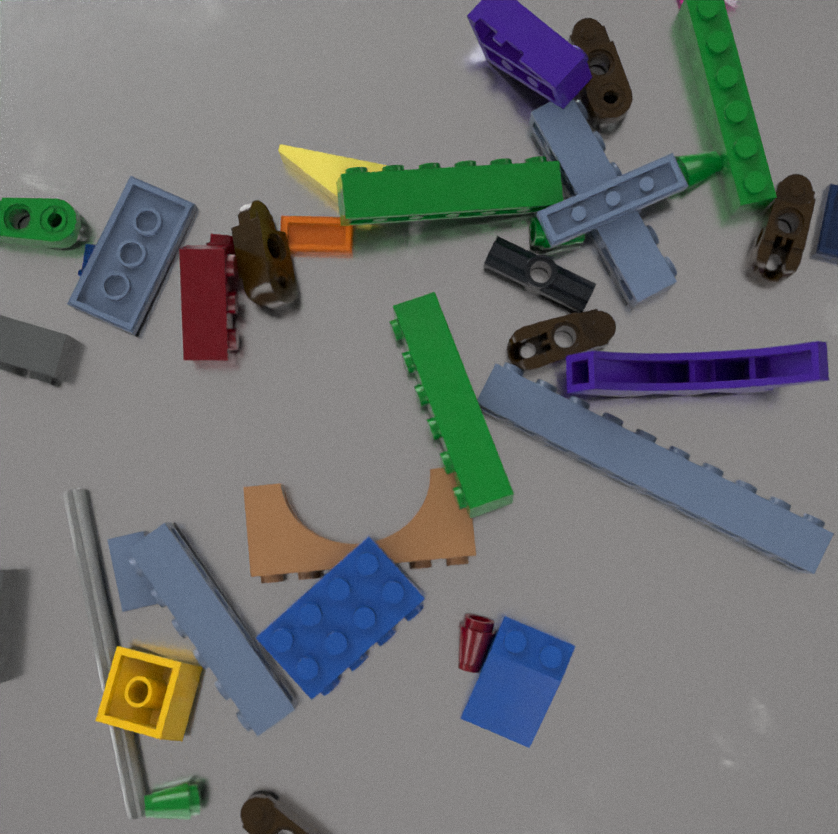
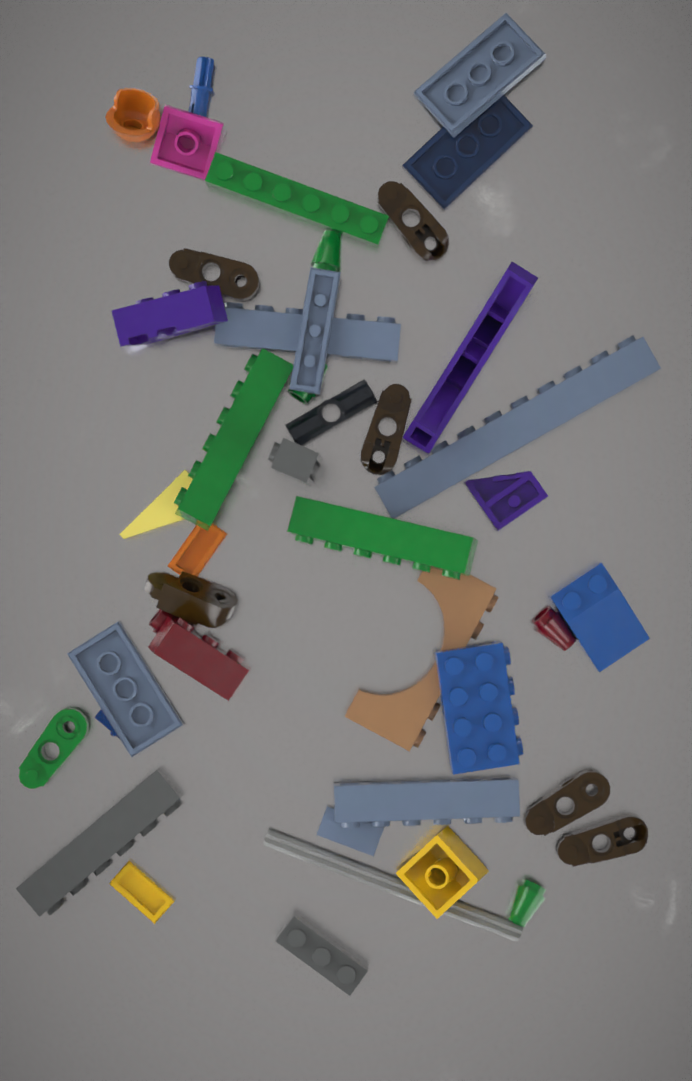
camera: 65 degrees left, 5 degrees up
none -> dark grey brick [268,438,323,487]
none -> dark purple wing [464,471,548,531]
none -> dark brown piece [525,770,610,836]

